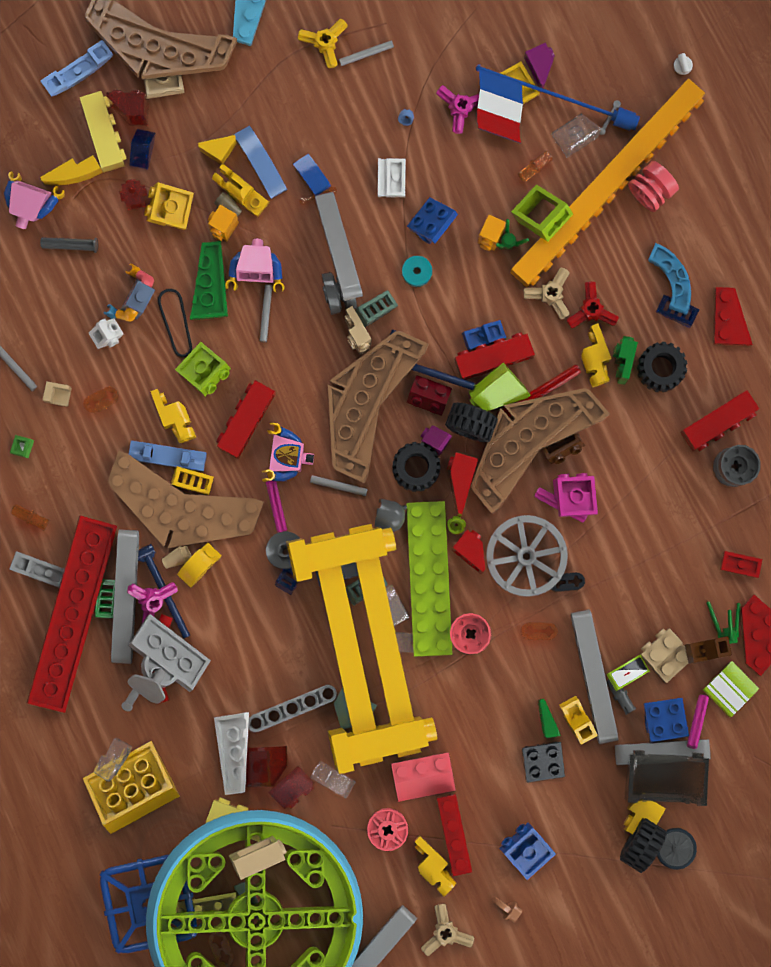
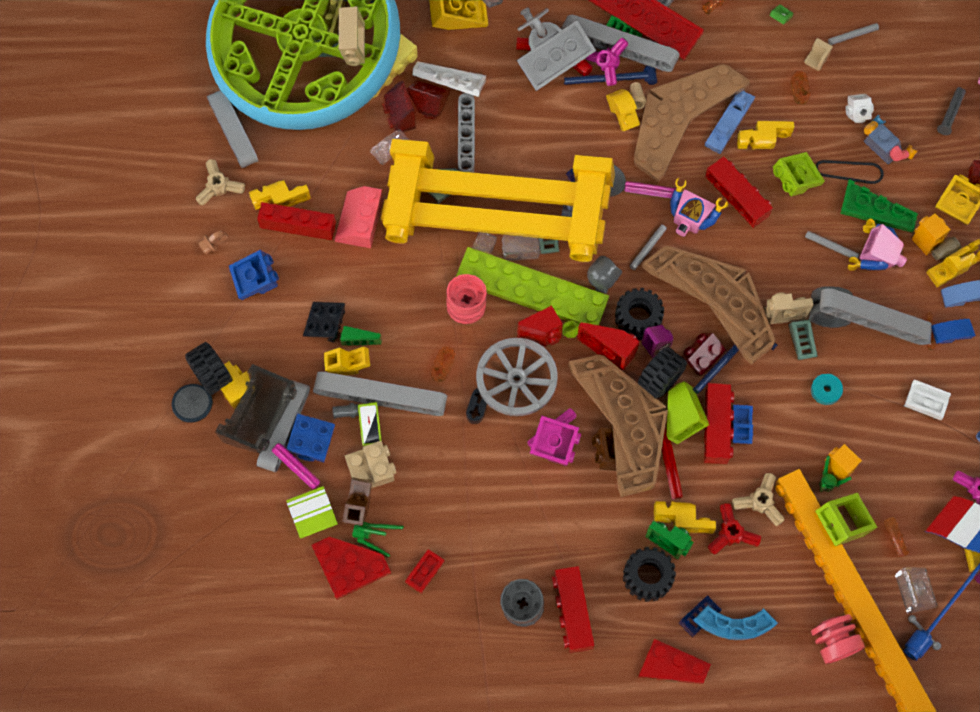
camera: 115 degrees right, 15 degrees down
yellow slope [171,466,214,495] -> none
coral wheel [367,808,408,851] -> none
blue plate [407,197,458,244] -> none

